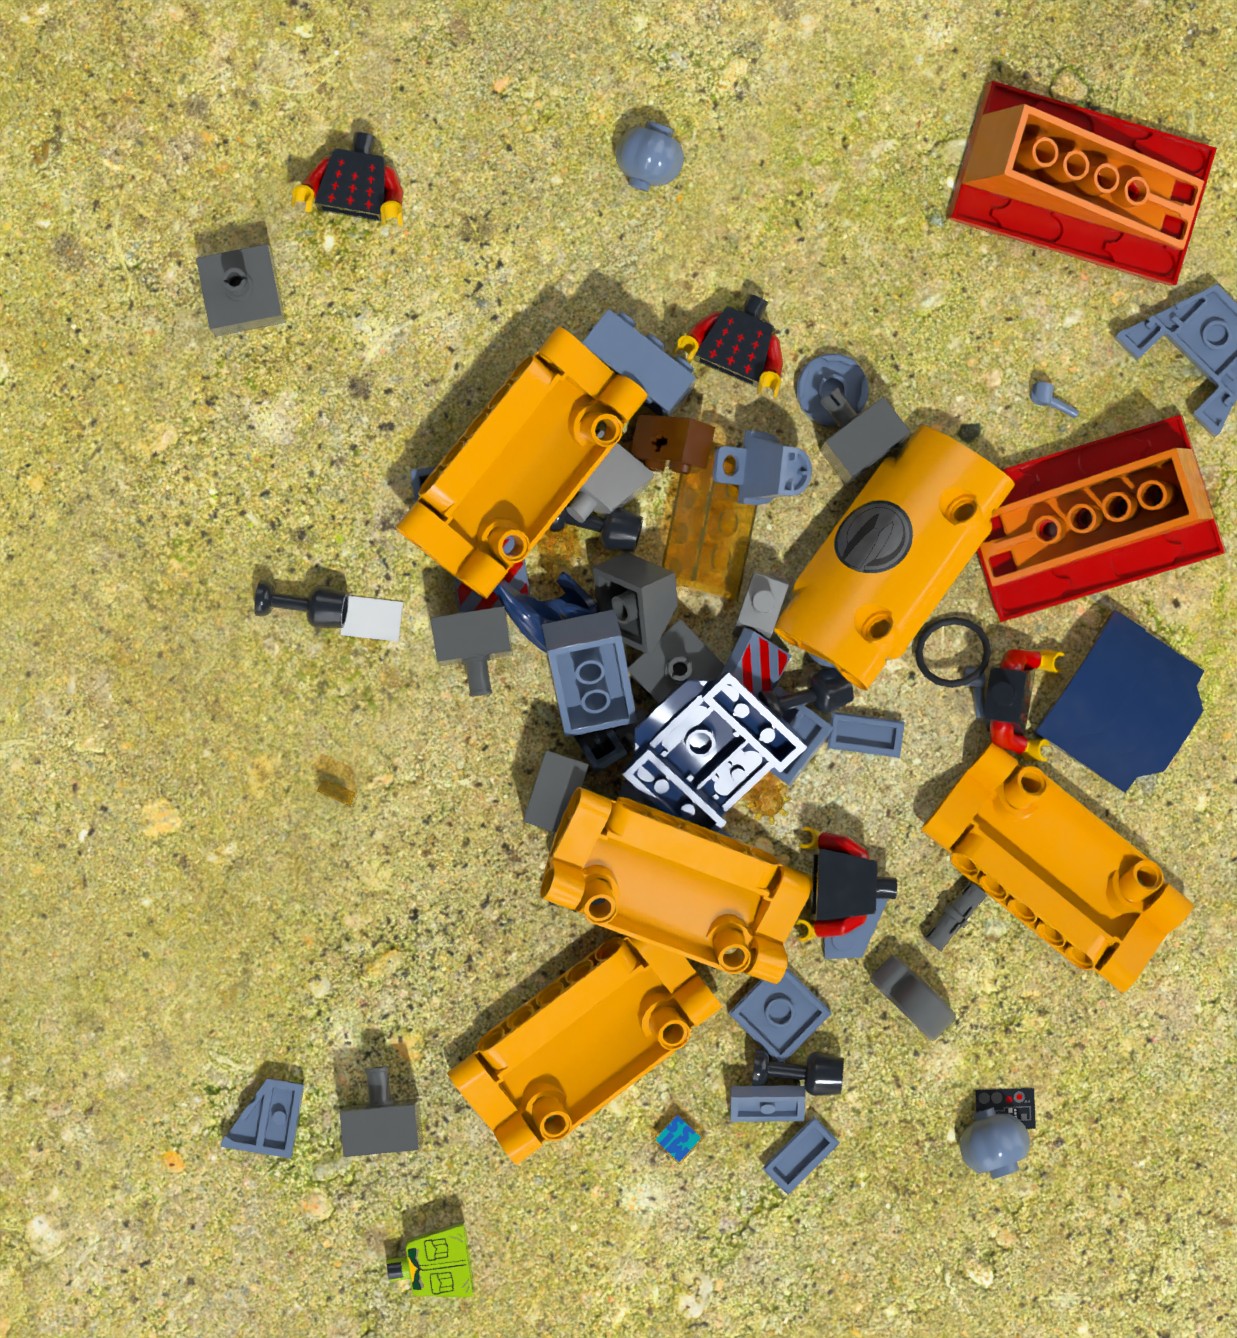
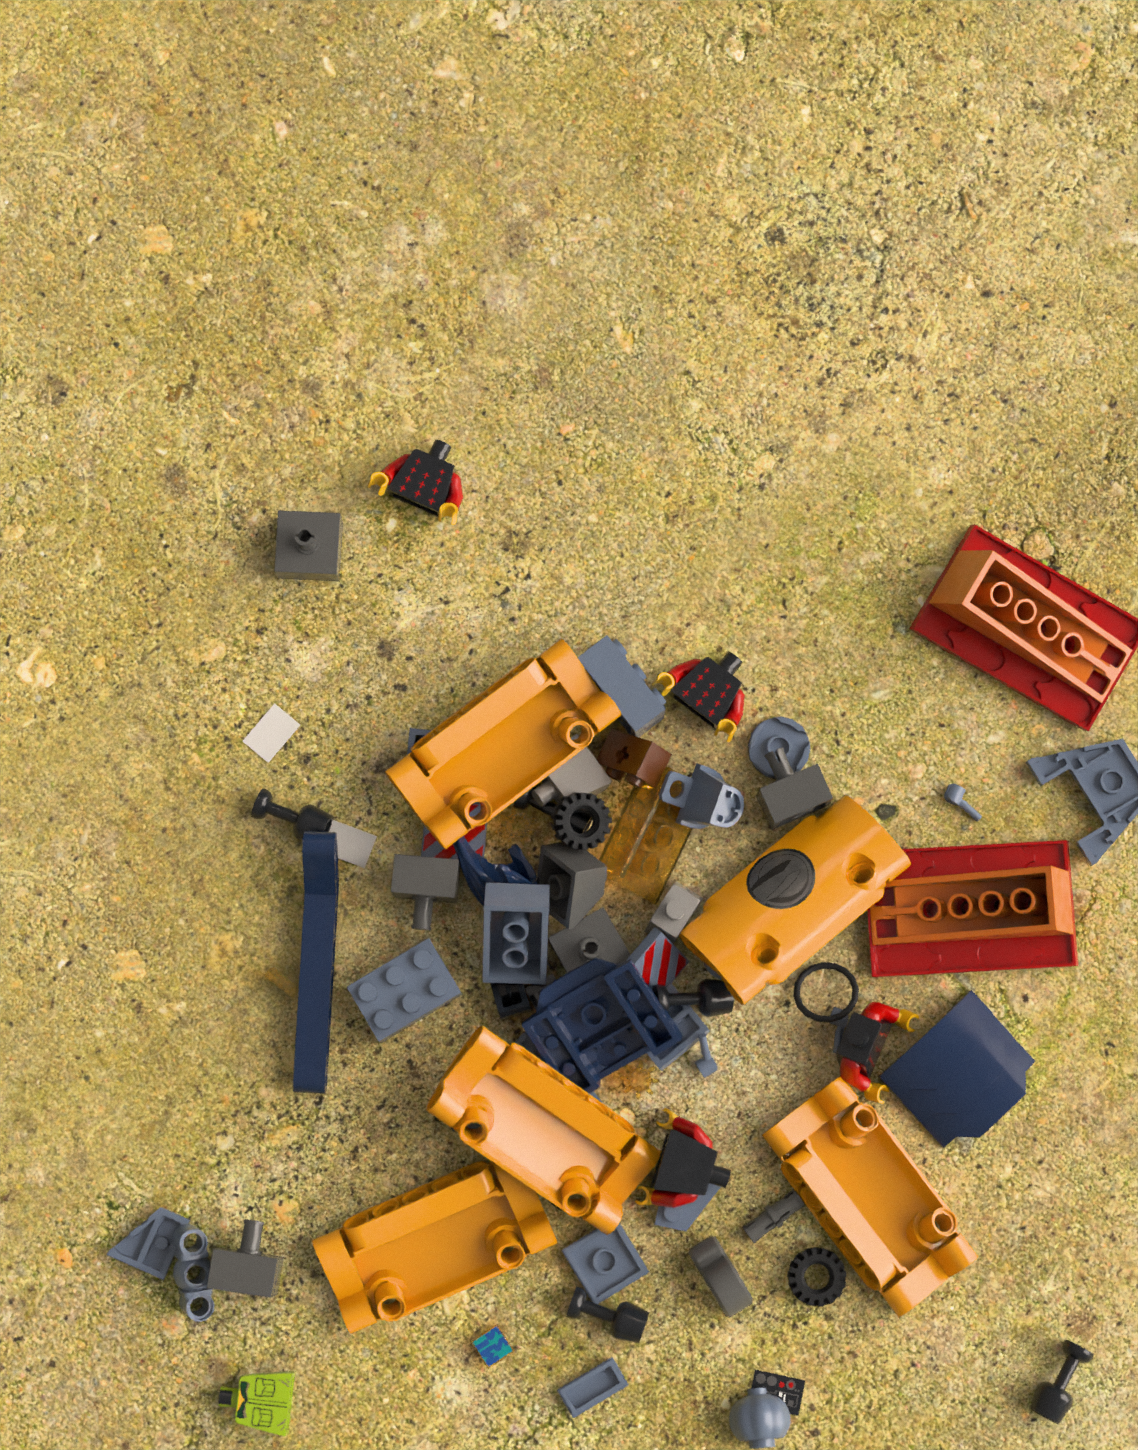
camera: 20 degrees right, 5 degrees down
dark grey brick [523,750,589,832] -> none
sand blue plant [615,121,684,192] -> none
sand blue plate [730,1085,806,1122] -> none
sand blue tile [827,712,905,758] -> none
none -> sand blue piece [173,1224,214,1322]
none -> white sticker [243,703,300,763]
none -> dark blue beam [293,831,339,1094]
none -> sand blue brick [347,938,463,1043]
none -> black tyre [551,792,612,850]
none -> sand blue hand [695,1033,718,1078]
none -> black tyre [787,1247,847,1307]

